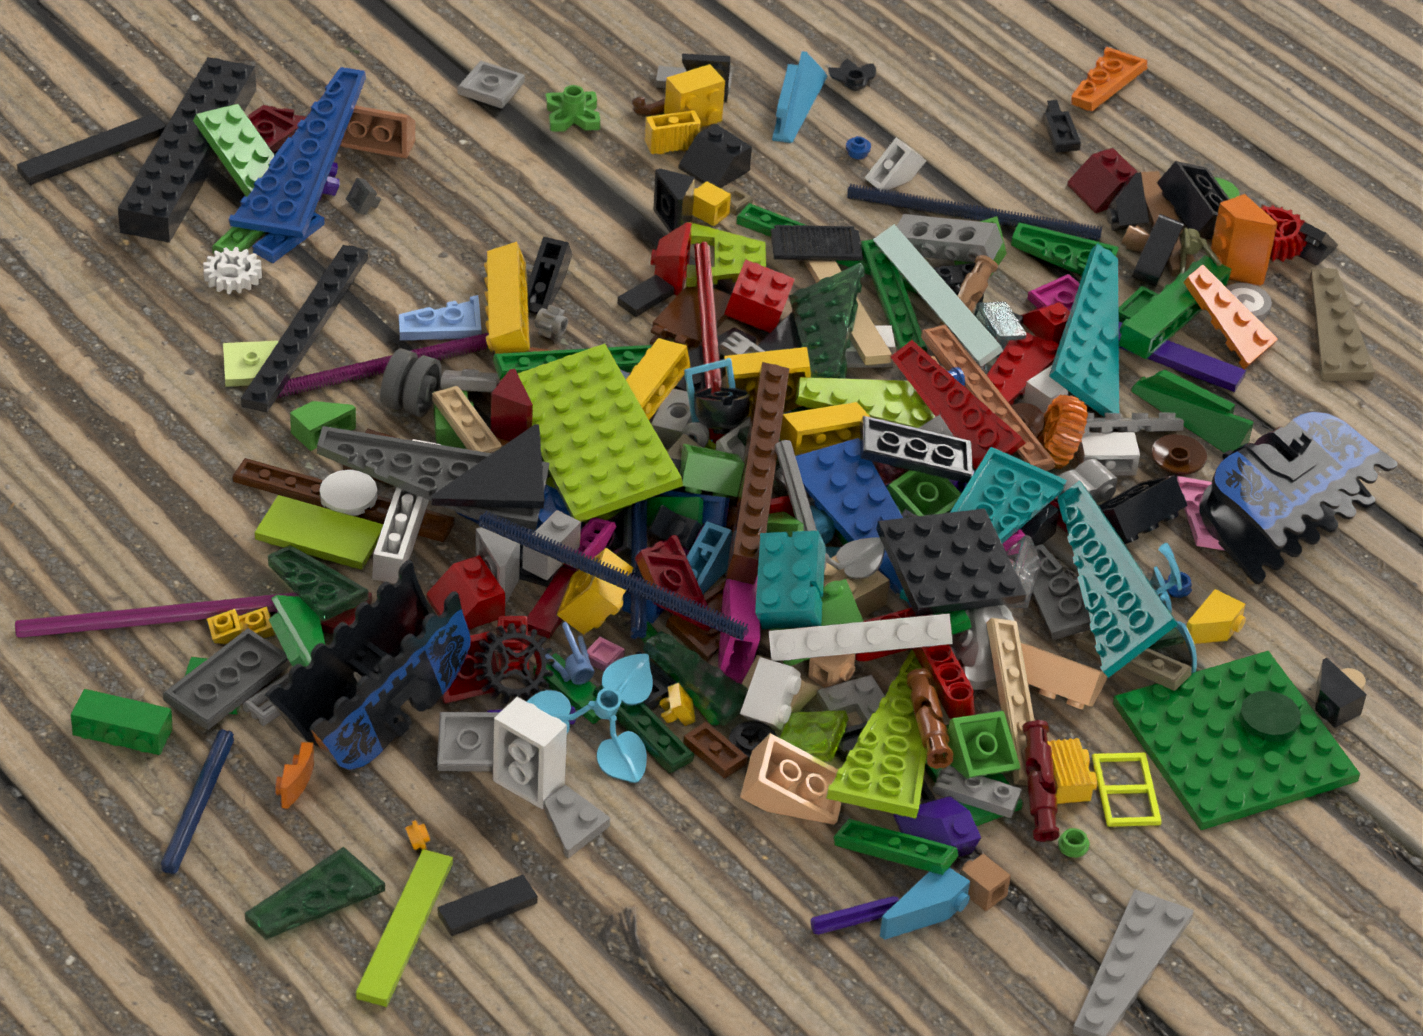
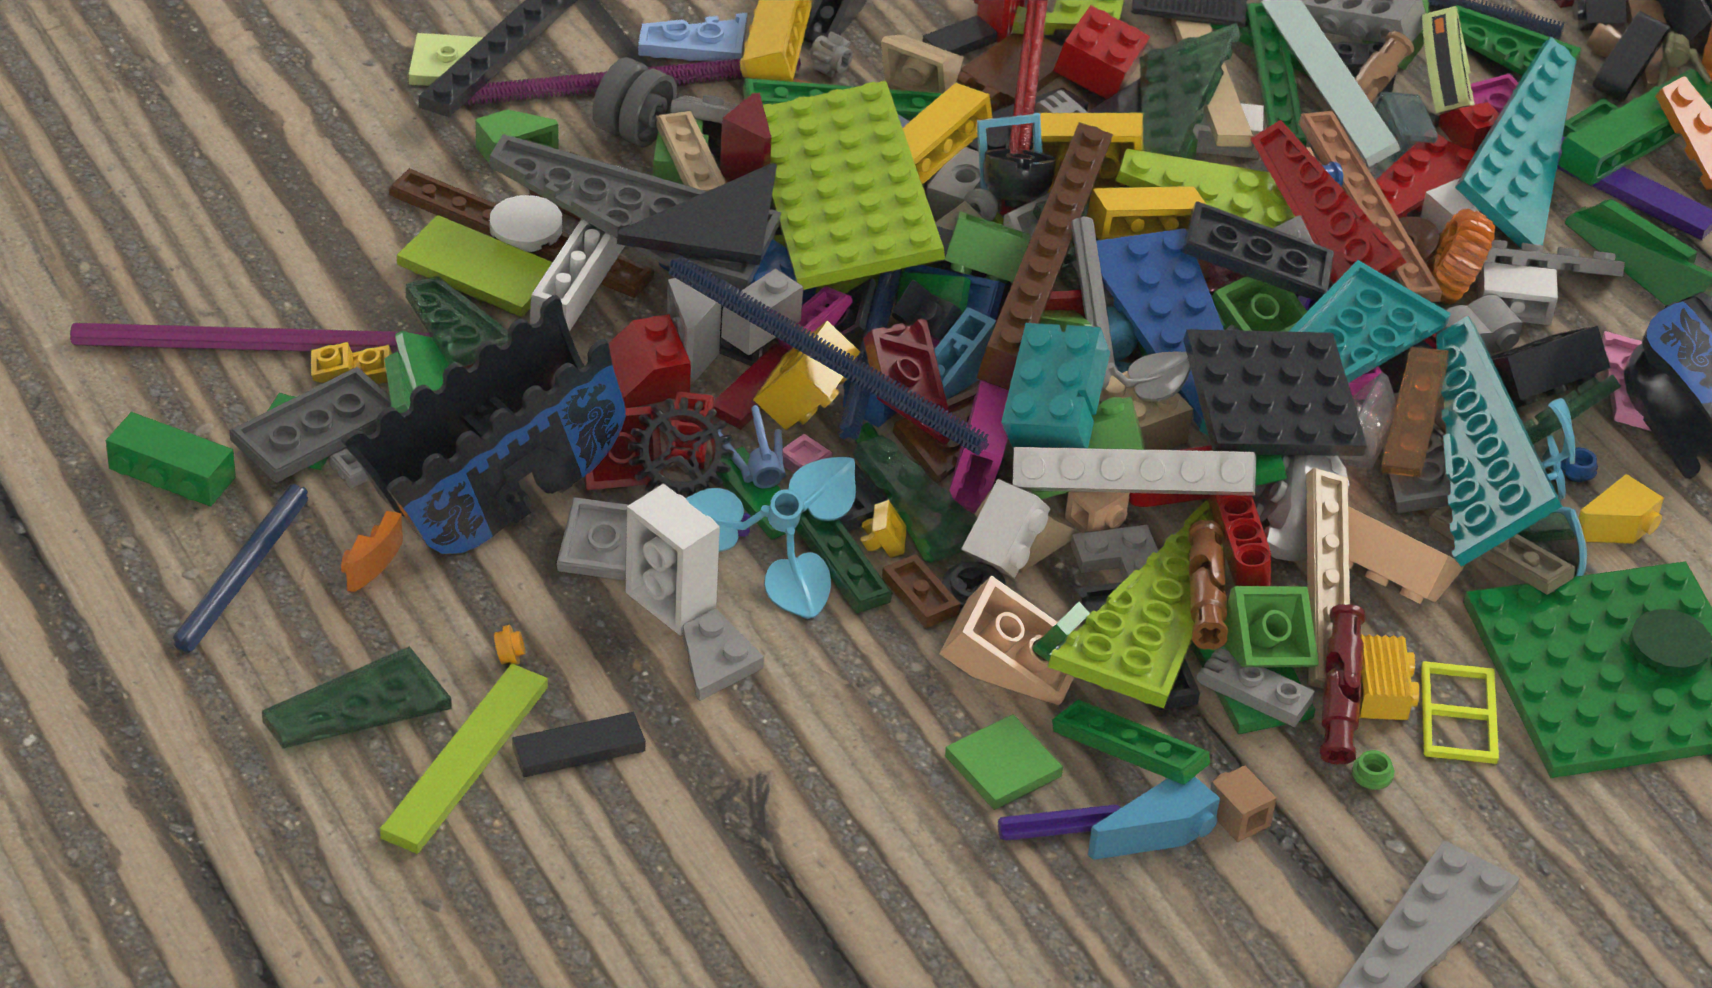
camera: 10 degrees right, 0 degrees up
clear neon green plate [780,710,849,762] -> none
dark purple slope [893,796,981,870] -> none
reddish brown dish [1151,434,1207,475] -> none
none -> tan slope [881,35,964,93]
none -> bright green tile [945,714,1063,810]
none -> green tile [1032,602,1090,662]
none -> clear orange tile [1381,347,1449,477]
none -> yellowish green slope [1422,6,1475,114]
none -> clear green wing [1523,374,1621,445]

